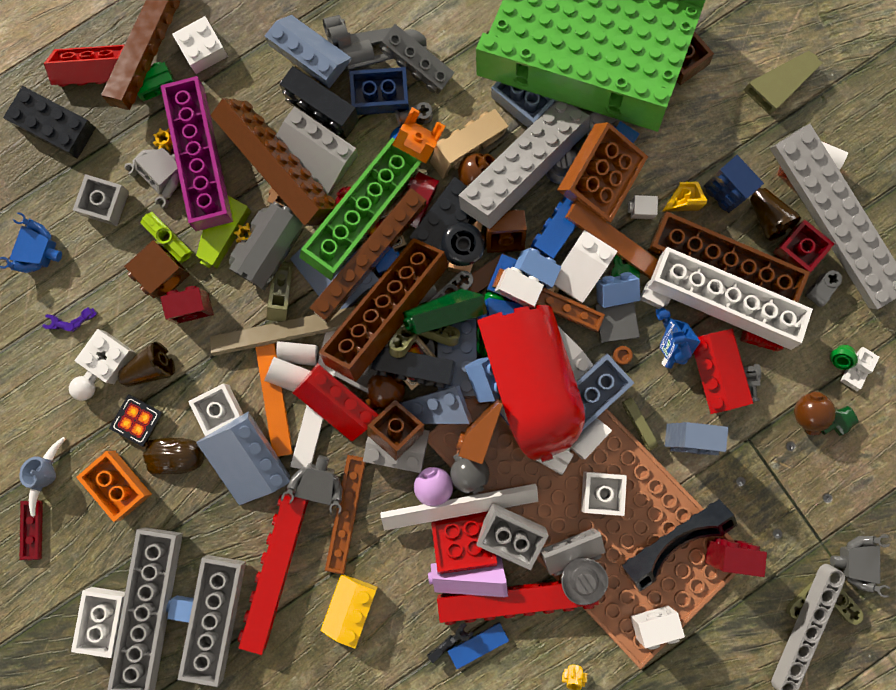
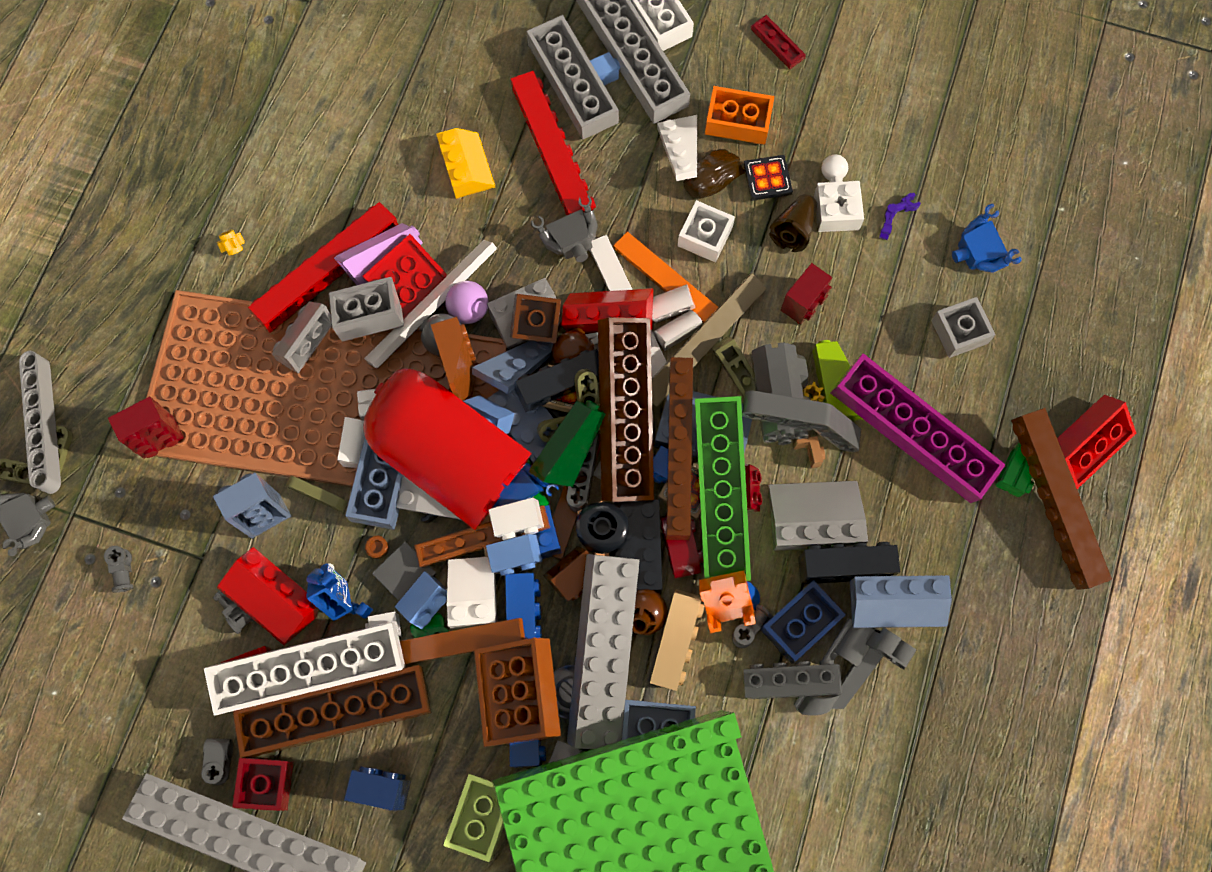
camera: 145 degrees right, 10 degrees down
black brick [3,86,96,159] -> none
sand blue helmet [19,437,66,517] -> none
light grey torso [124,148,180,209] -> none
reddish brown brick [124,240,190,299] -> none
lime piece [140,212,193,263] -> none
yellow gear [153,128,173,152] -> none
white brick [172,16,228,74] -> none
sand blue slope [197,411,290,505] -> none
reddish brown brick [210,98,336,226] -> none
dark orange tile [325,455,366,575] -> none
black piece [426,623,473,663] -> none
blue tile [448,622,509,669] -> none
flat silver hat [562,558,608,605] -> none
white brick [581,472,627,516] -> none
black arch [622,499,738,592] -> none
white brick [628,195,658,219] -> none
white brick [630,605,685,650] -> none
yellow slope [662,182,707,212] -> none
dark brown cone [750,188,801,241] -> none
reddish brown brick [794,392,836,436] -> none
dark green piece [821,406,859,436] -> none
green cone [830,345,858,370] -> none
white slope [840,347,879,392] -> none
none -> dark grey connector [104,546,134,593]
none -> yellowish green brick [443,774,504,862]
none -> white wing [657,115,697,181]
none -> dark grey beam [742,391,862,452]

